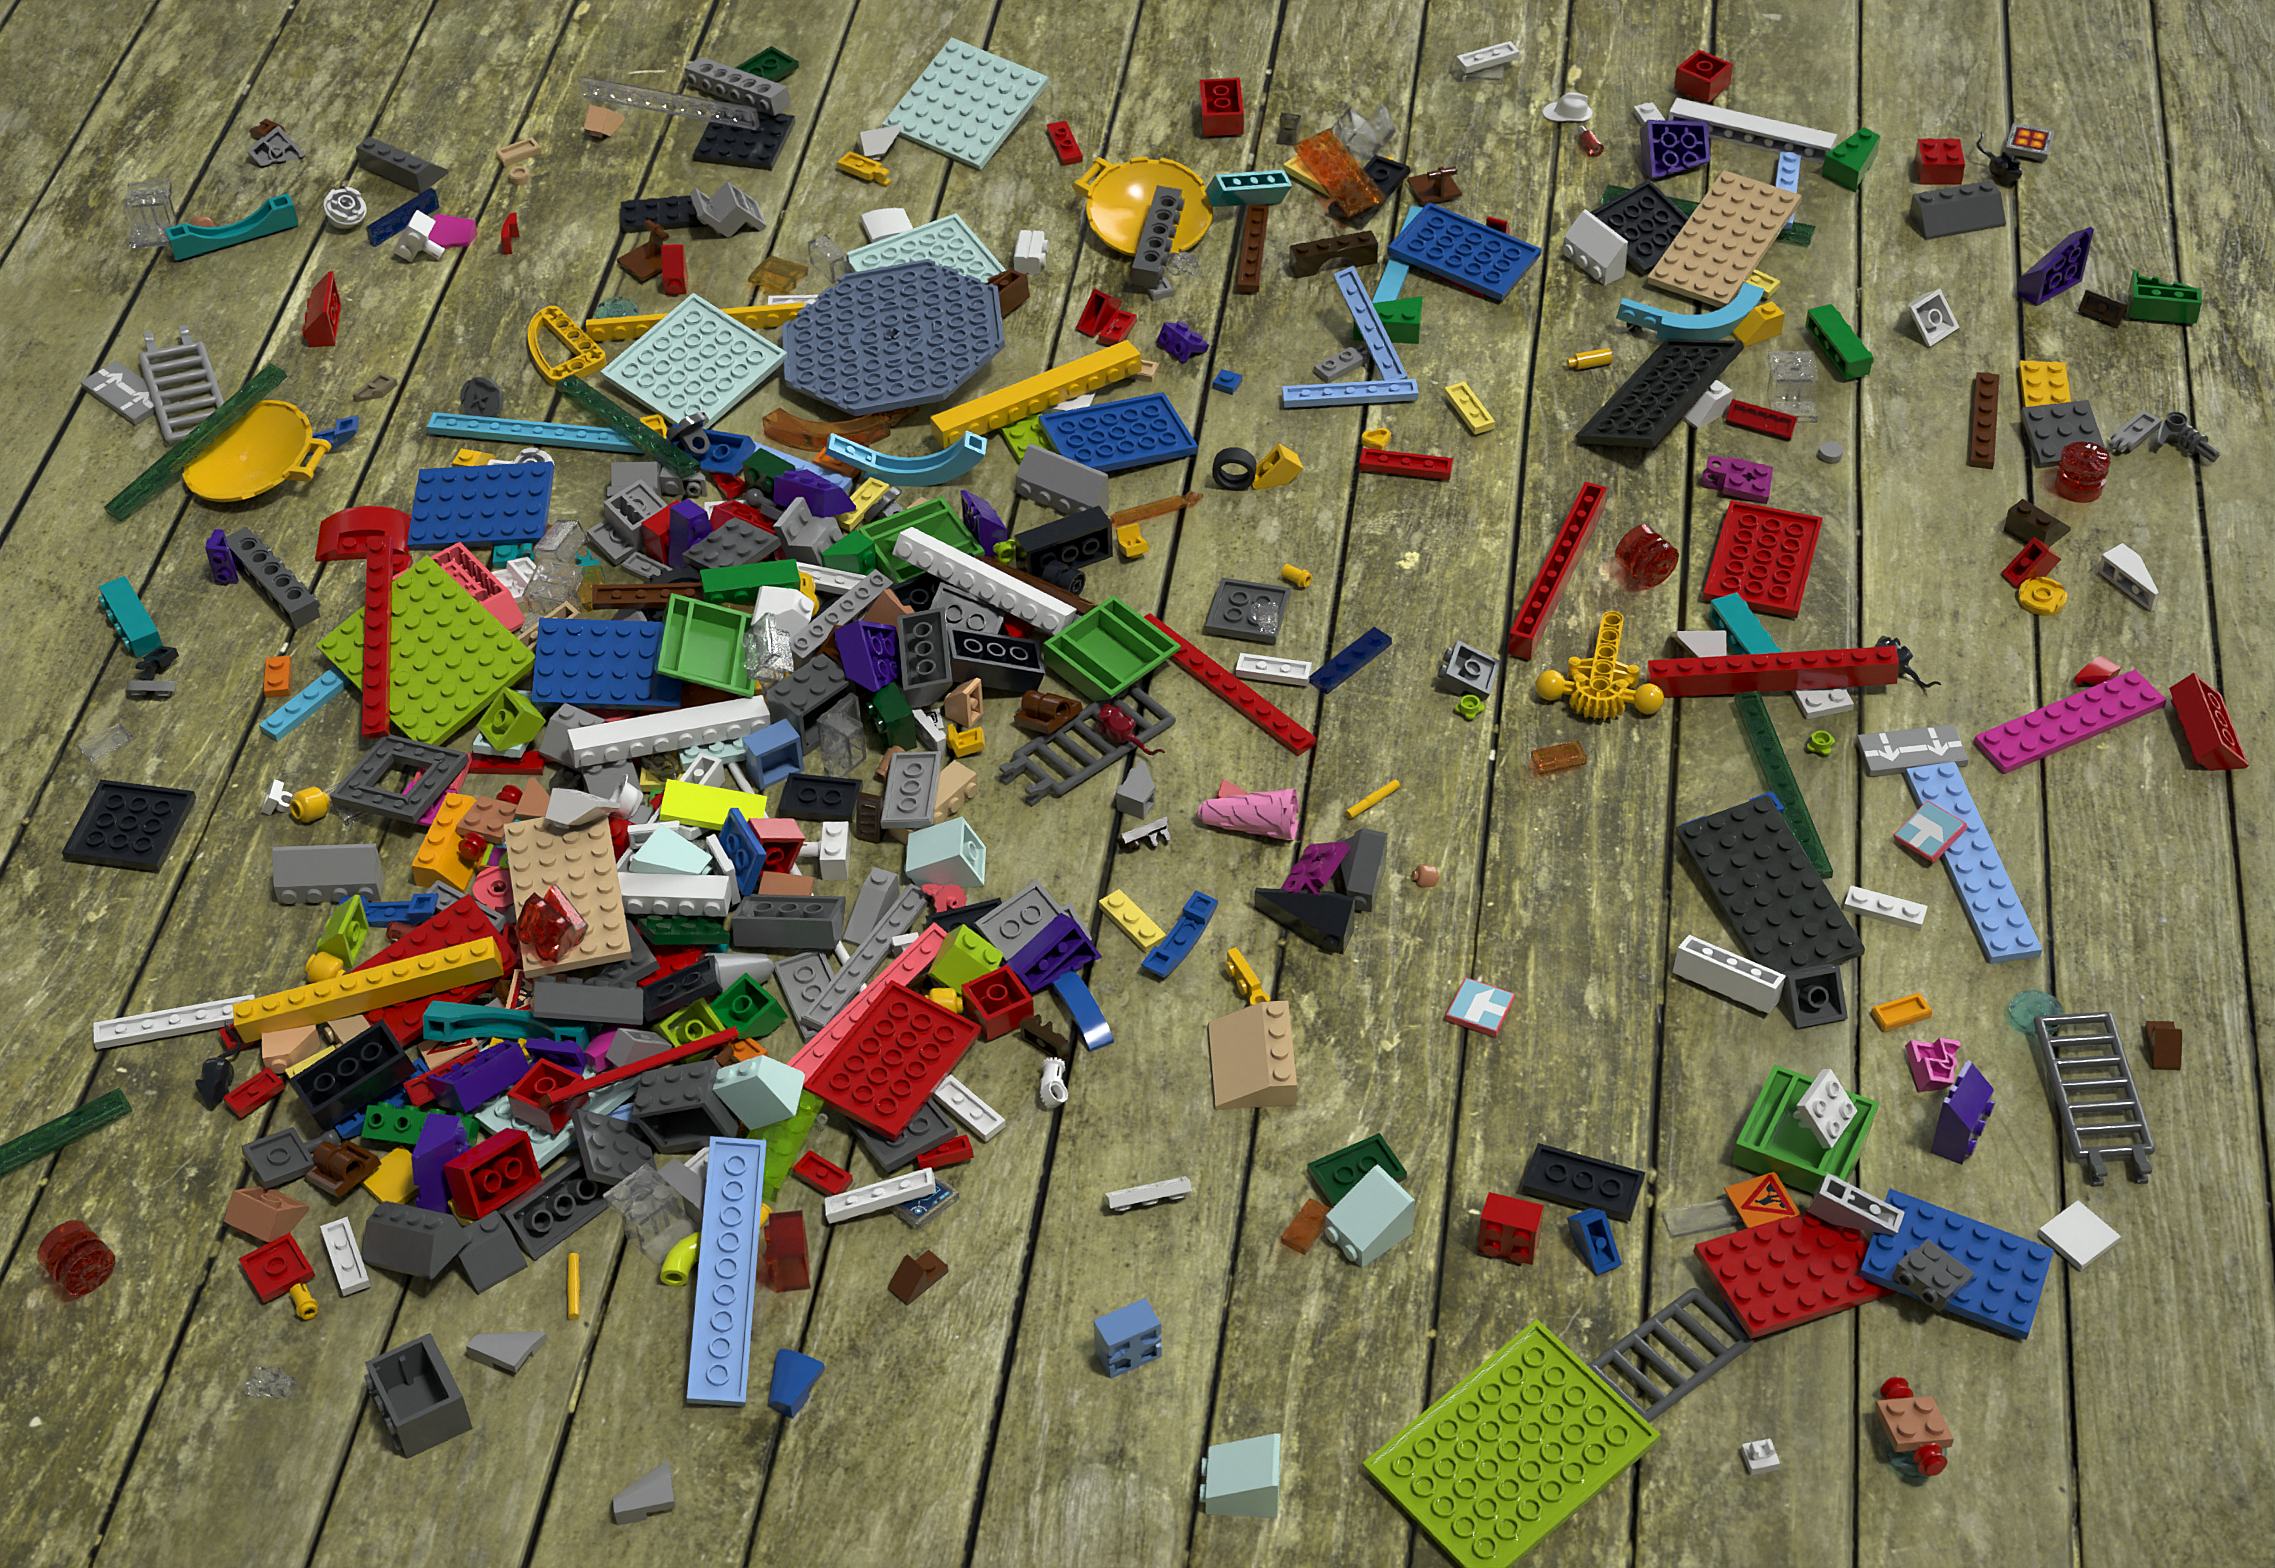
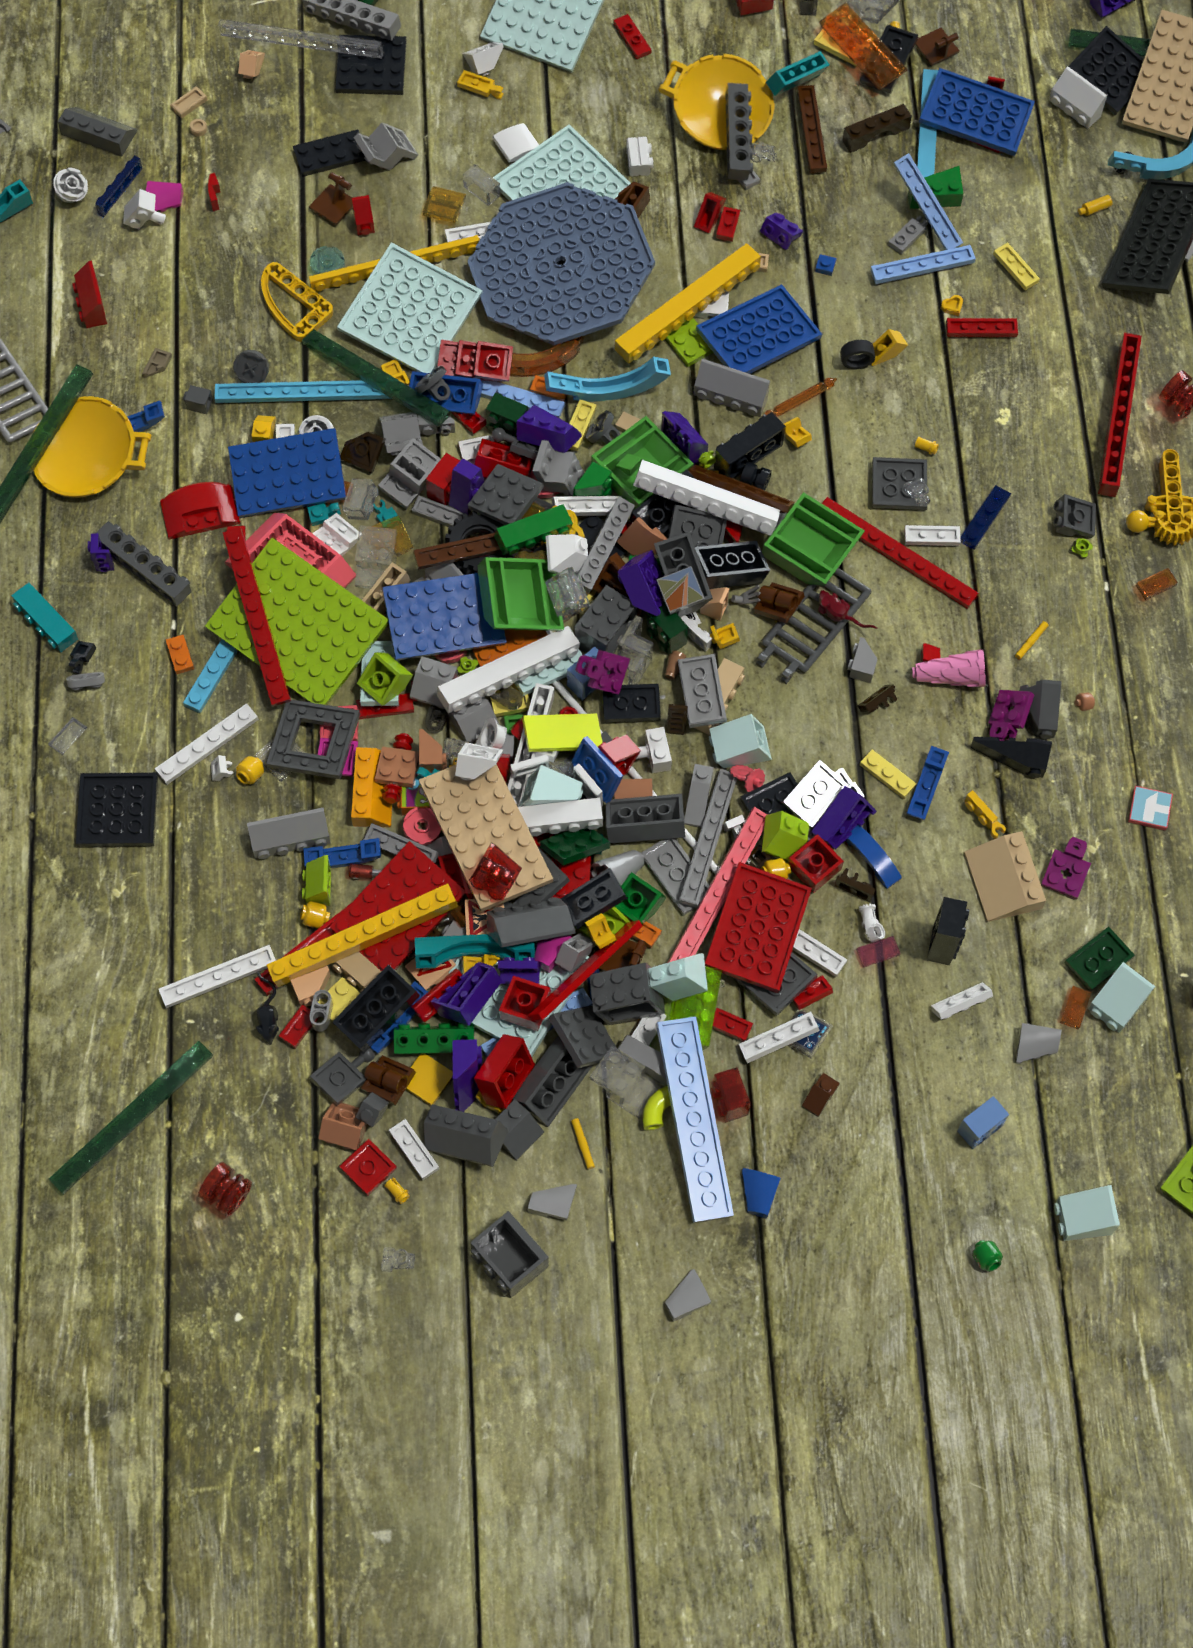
camera: 15 degrees left, 20 degrees up
none -> white plate [155,703,259,785]
none -> dark grey brick [183,385,213,414]
none -> light grey beam [310,990,333,1032]
none -> dark brown plate [340,432,386,473]
none -> dark grey brick [356,1092,389,1127]
none -> red slope [437,339,513,382]
none -> magenta plate [575,650,630,694]
none -> yellow bracket [585,913,616,949]
none -> tile [656,566,705,614]
none -> light grey piece [731,585,761,605]
none -> clear pink tile [856,936,901,967]
none -> black brick [927,897,970,965]
none -> green head [972,1240,1003,1272]
none -> light grey slope [1016,1023,1062,1064]
none -> magenta plate [1041,837,1091,899]

